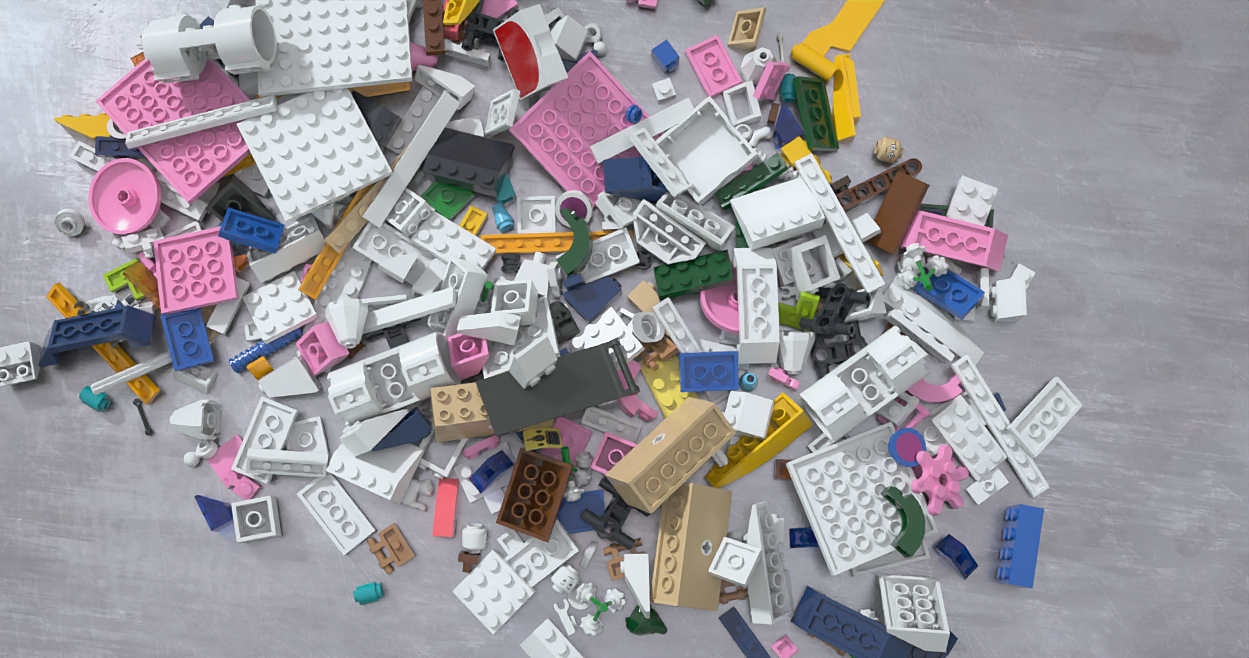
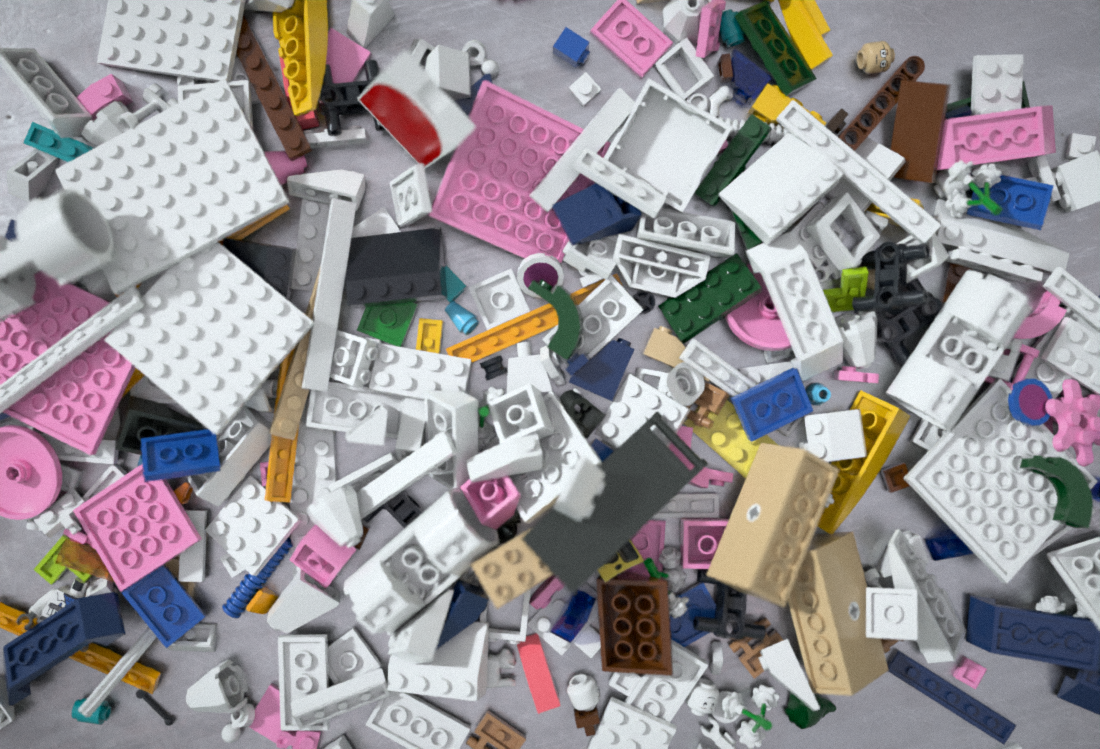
camera: 20 degrees left, 10 degrees up
blue plate [626,104,643,123] -> none

